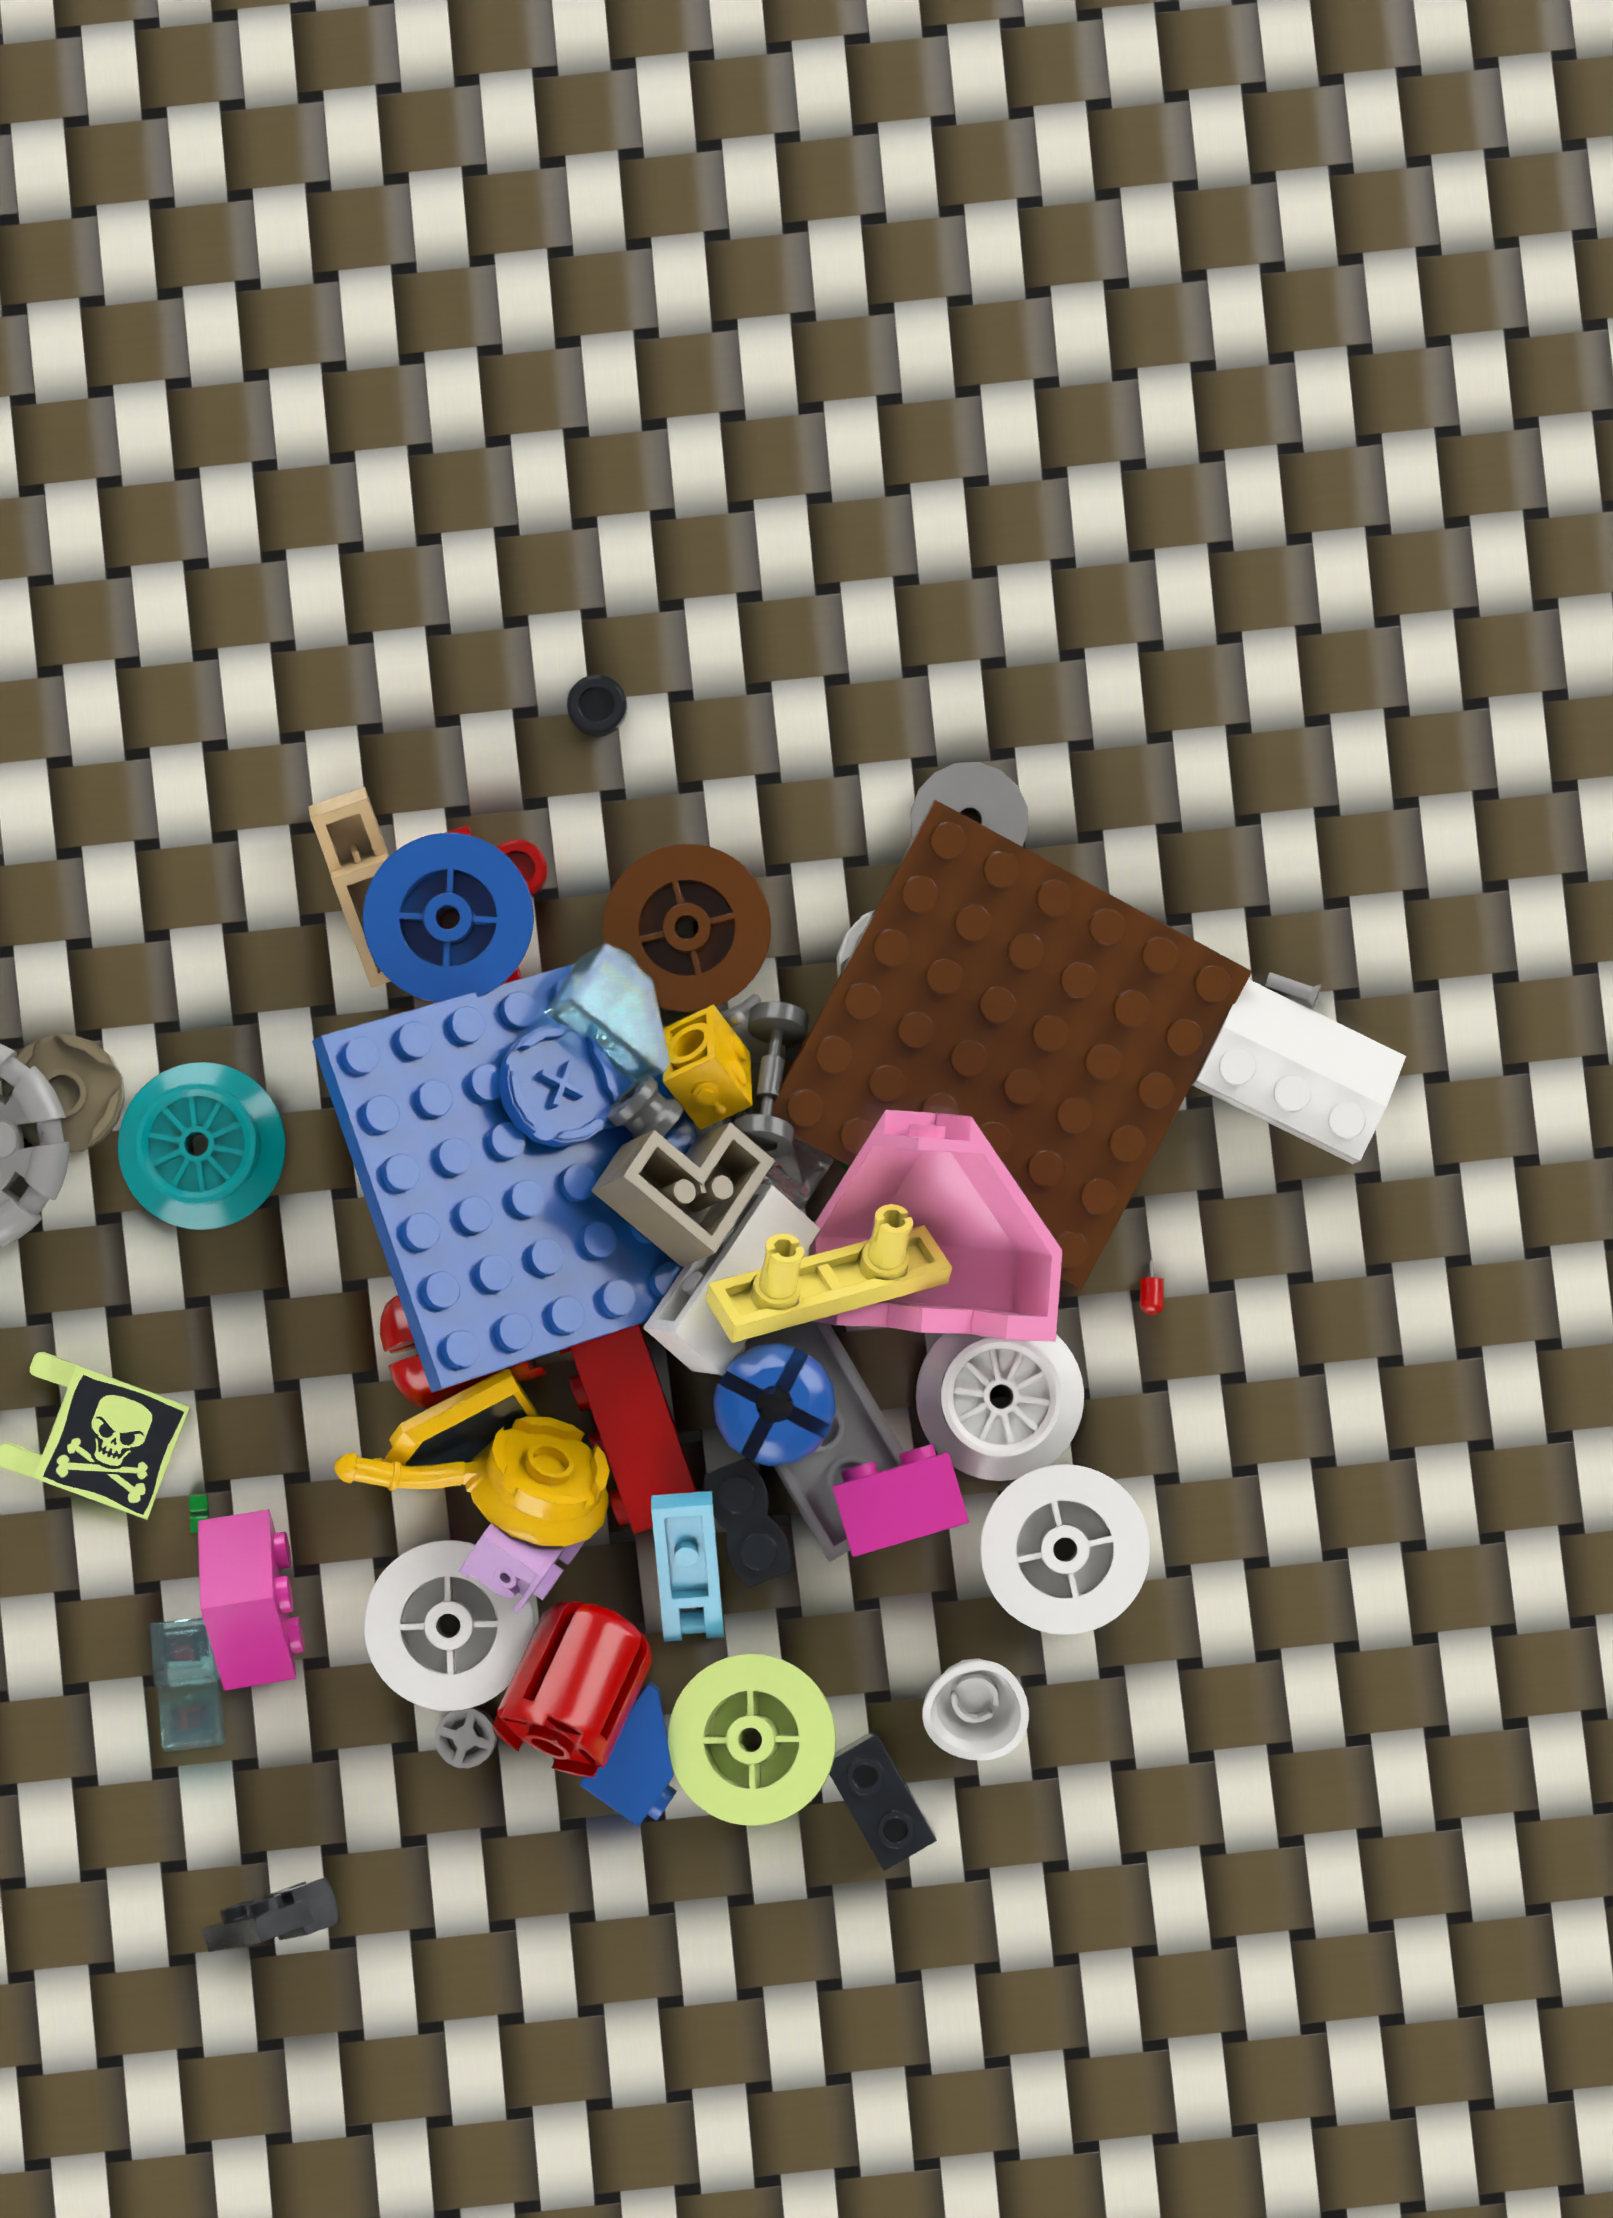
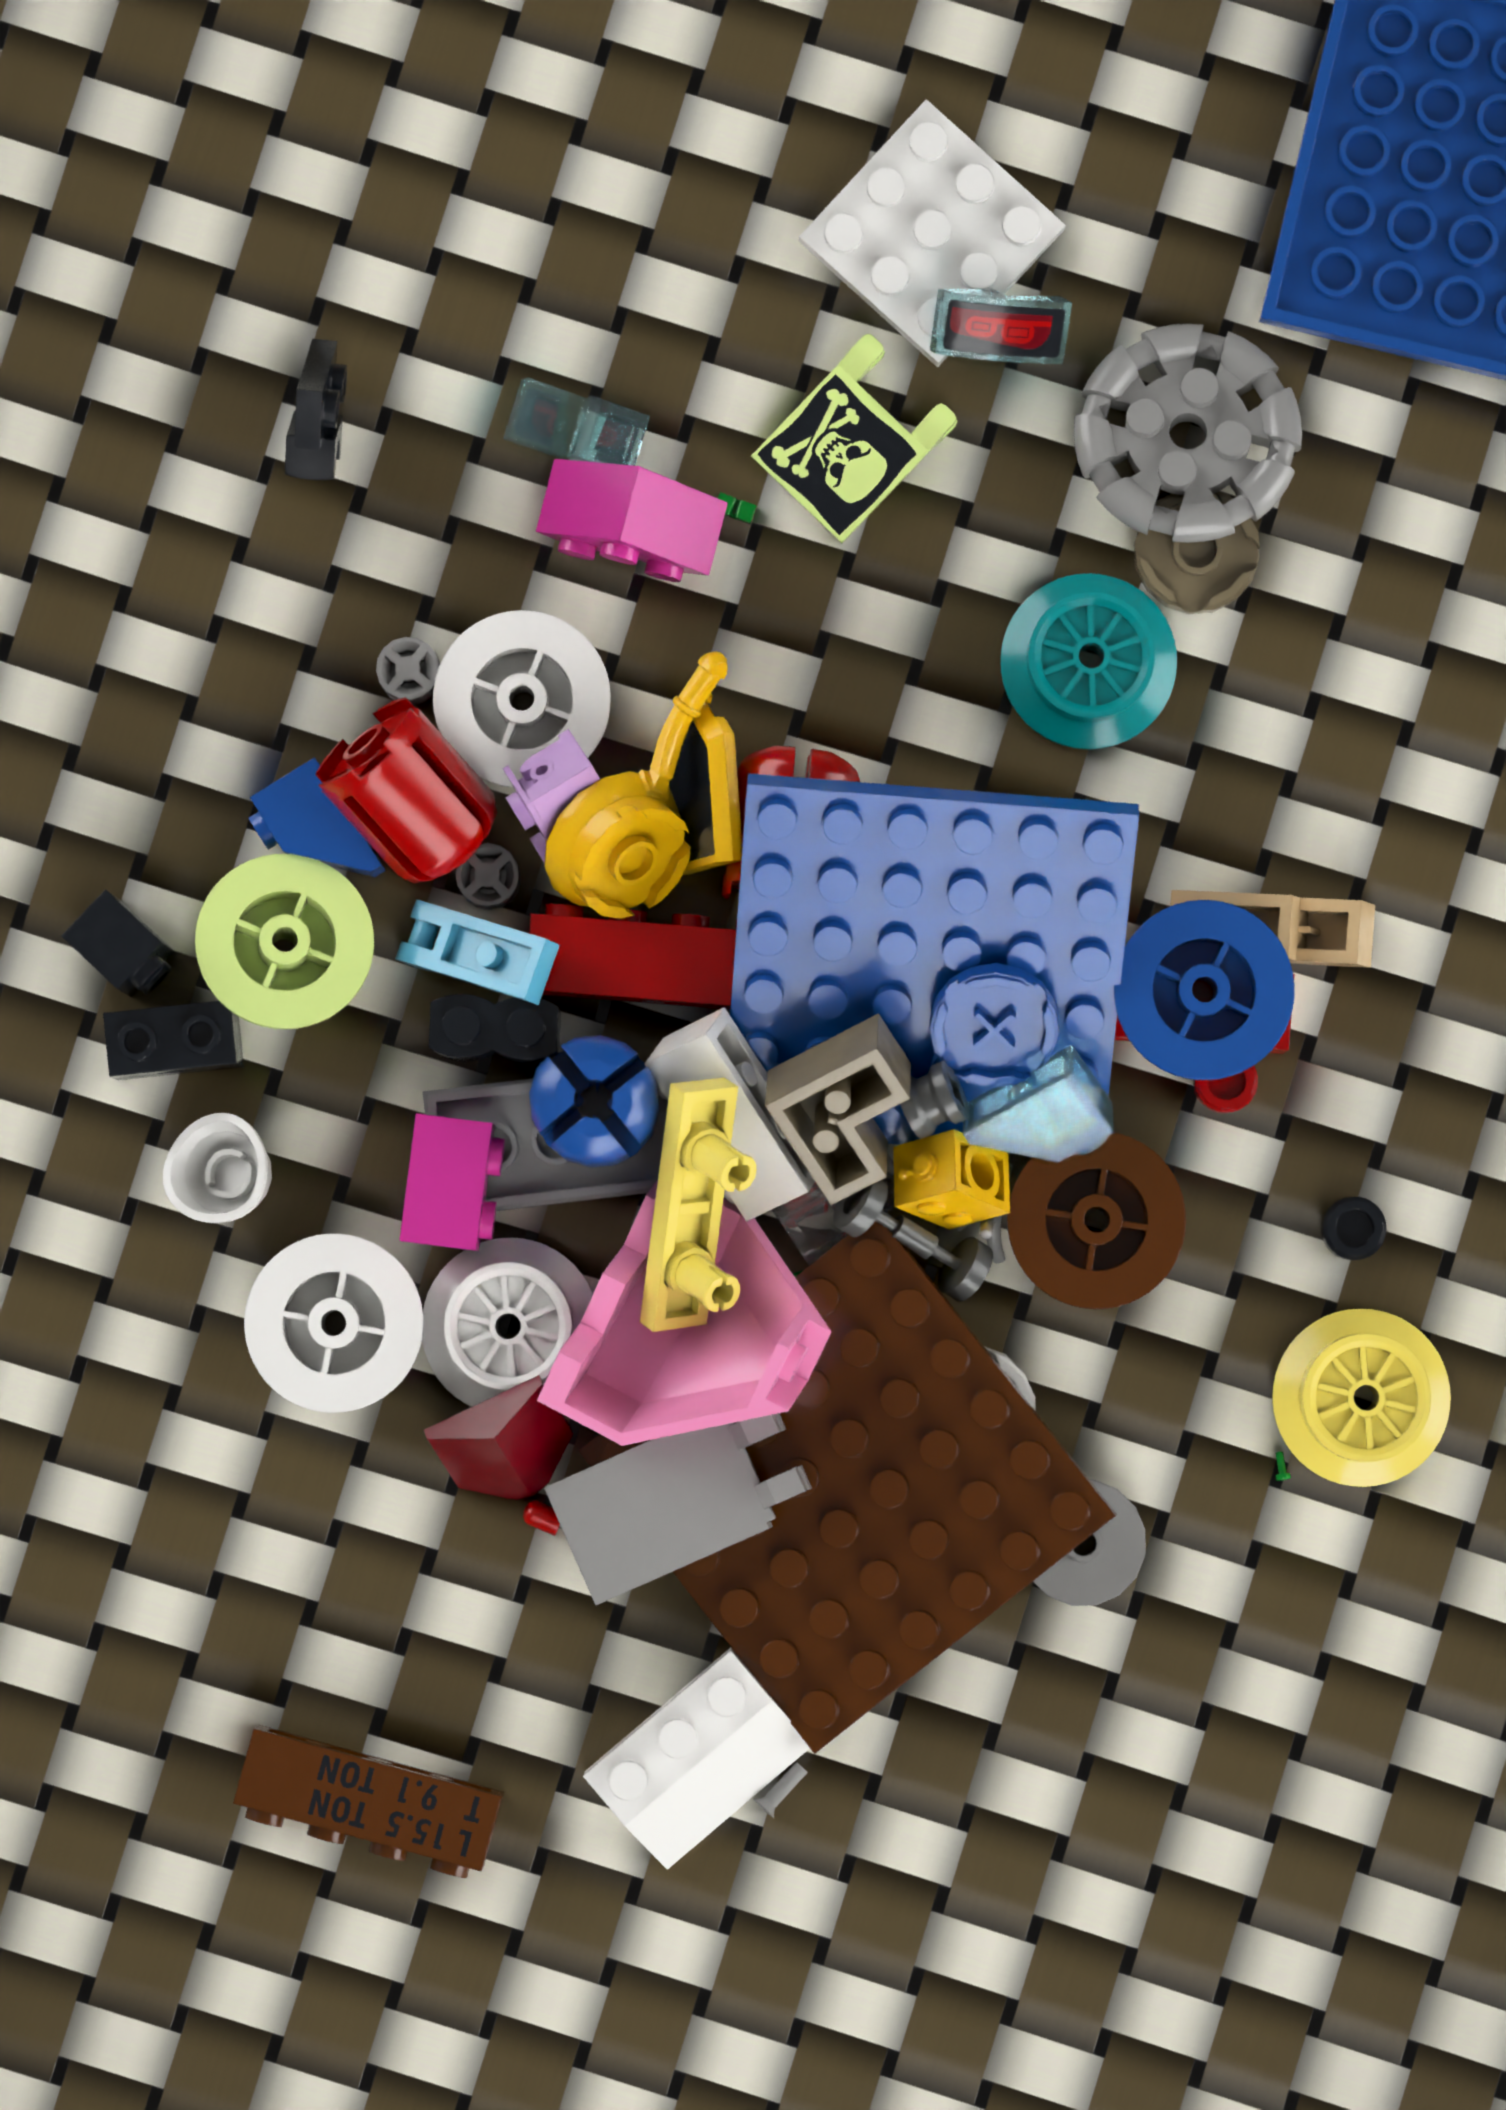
camera: 110 degrees right, 0 degrees up
none -> black brick [61,889,175,998]
none -> reddish brown brick [233,1724,504,1878]
none -> dark red slope [424,1375,573,1500]
none -> flat silver wheel [455,843,521,910]
none -> light grey tile [544,1413,812,1605]
none -> light yellow piece [1272,1309,1451,1487]
none -> green piece [1275,1452,1291,1481]

